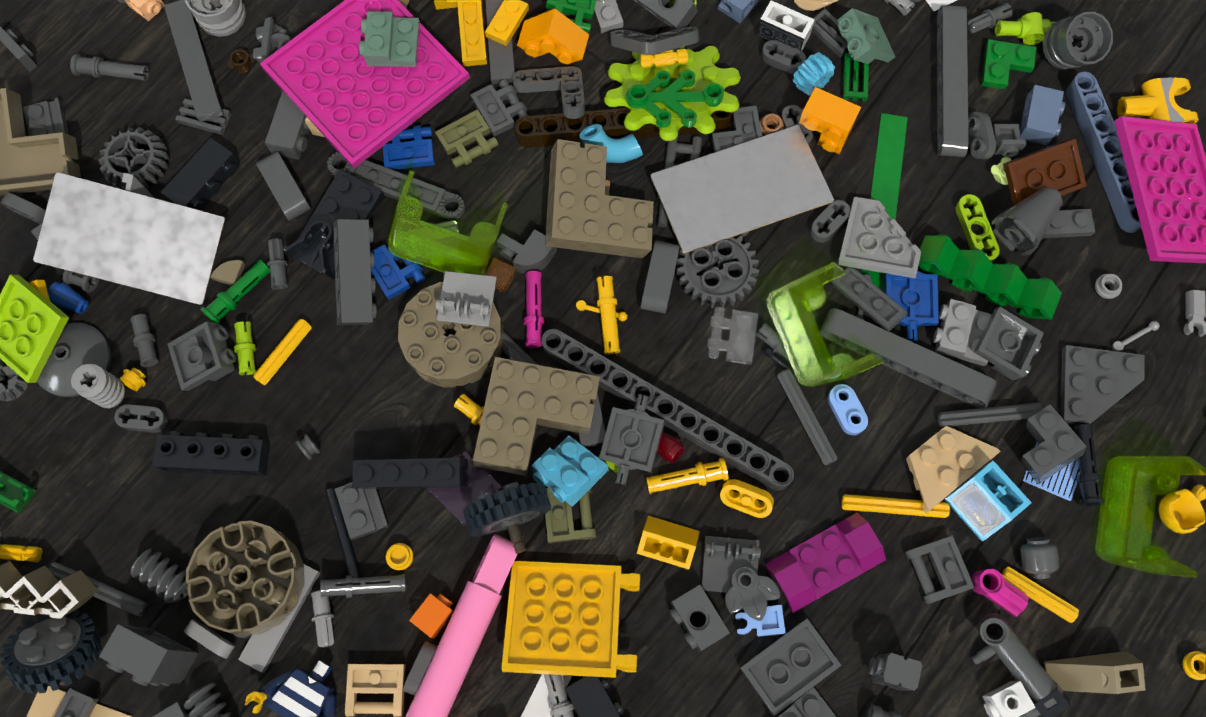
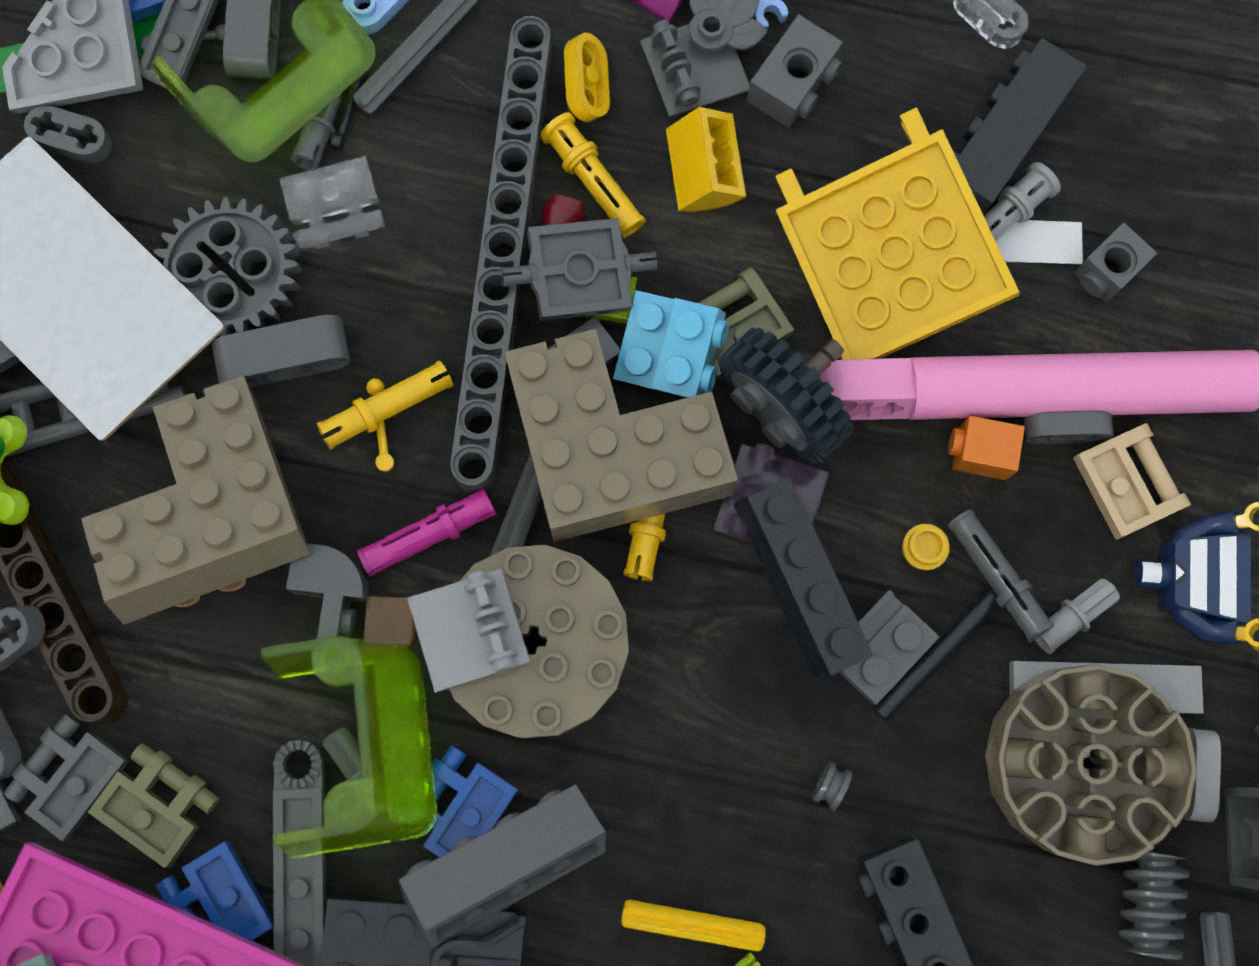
camera: 120 degrees left, 5 degrees up
medium azure cylinder [579,124,643,163] -> none

